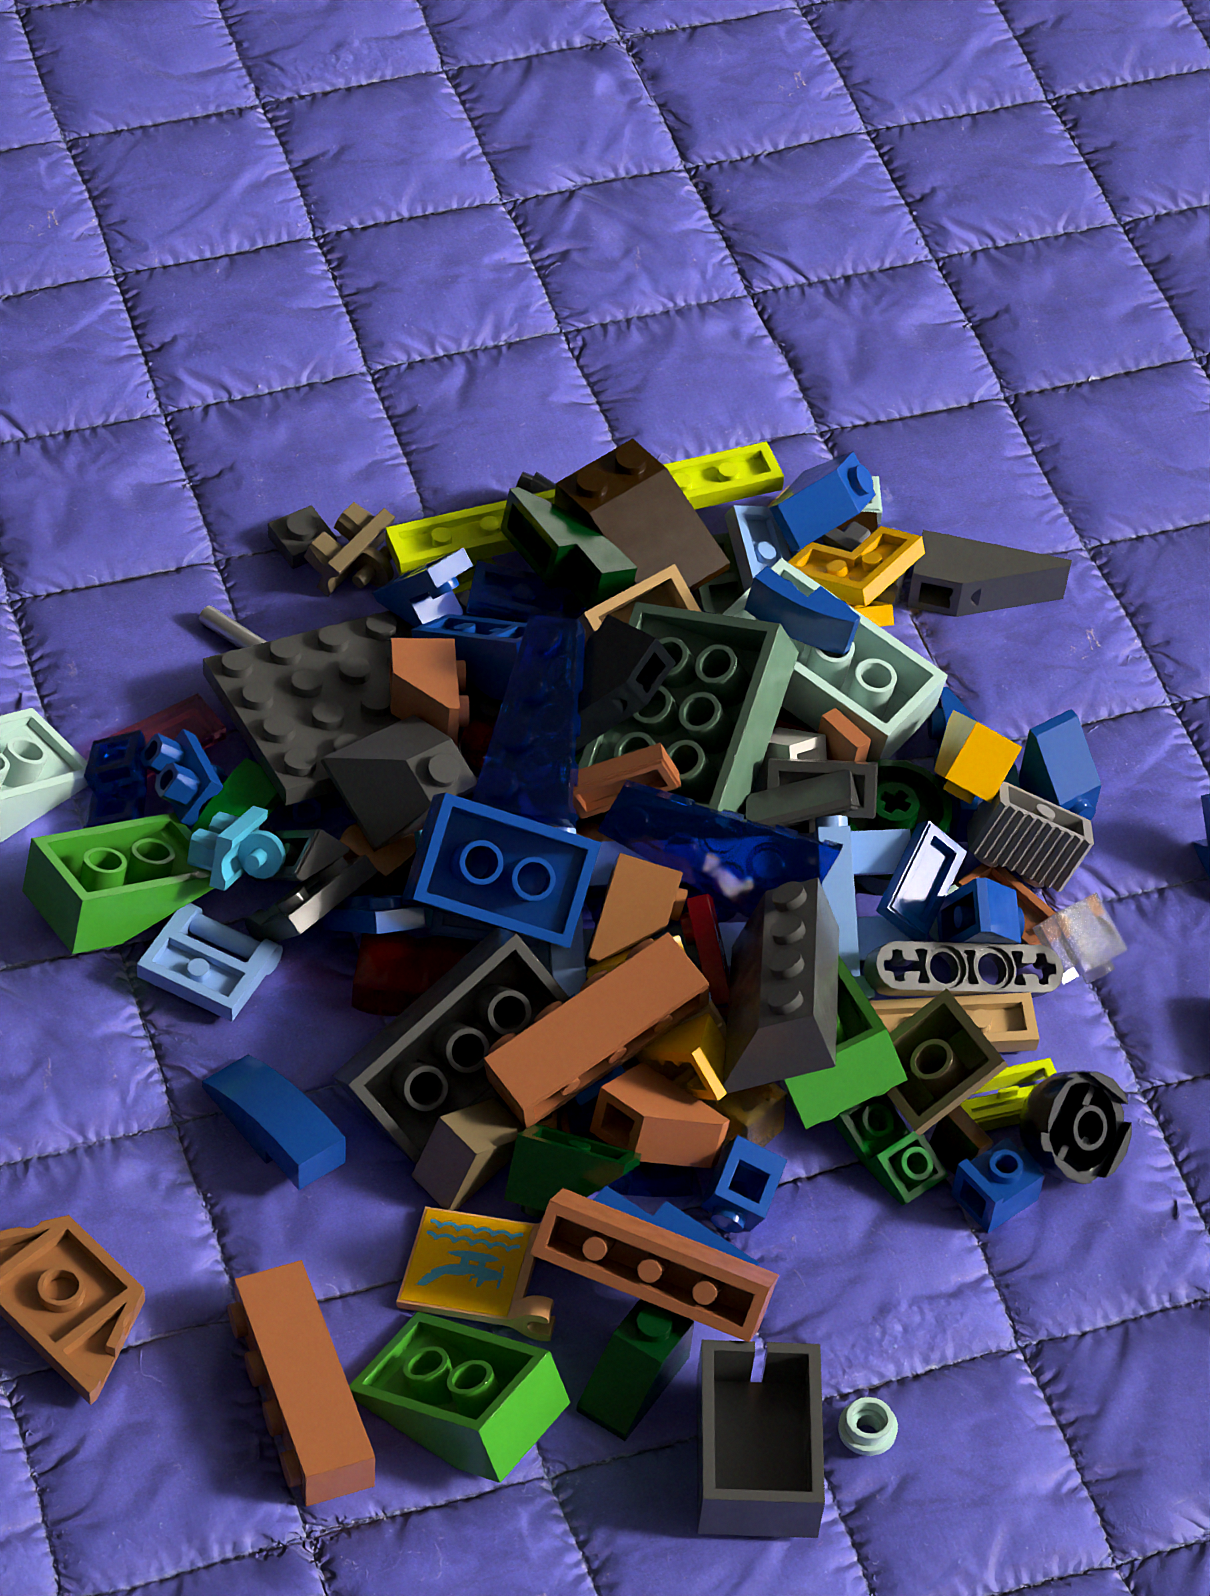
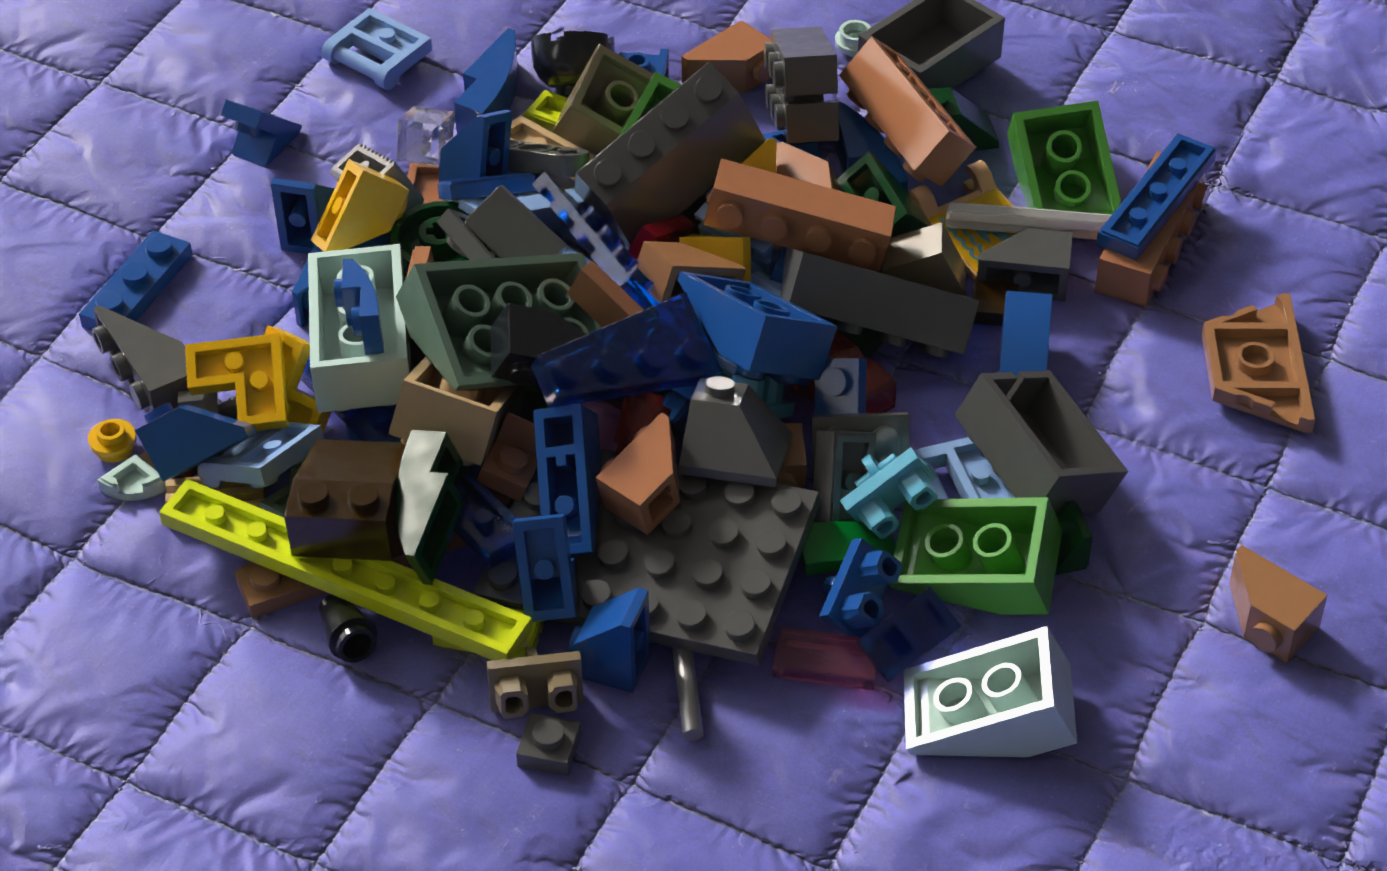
camera: 130 degrees left, 5 degrees down
none -> blue plate [79,230,193,330]
none -> yellow plate [88,419,137,463]
none -> blue slope [454,28,518,134]
none -> blue slope [569,587,651,693]
none -> nougat slope [681,20,771,93]
none -> dark grey piece [764,27,839,144]
none -> white axle [946,202,1111,240]
none -> dark grey piece [954,370,1129,515]
none -> dark brown tile [972,280,1019,325]
none -> dark grey slope [977,228,1073,302]
none -> dark green slope [1055,501,1093,575]
none -> blue tile [1096,133,1217,261]

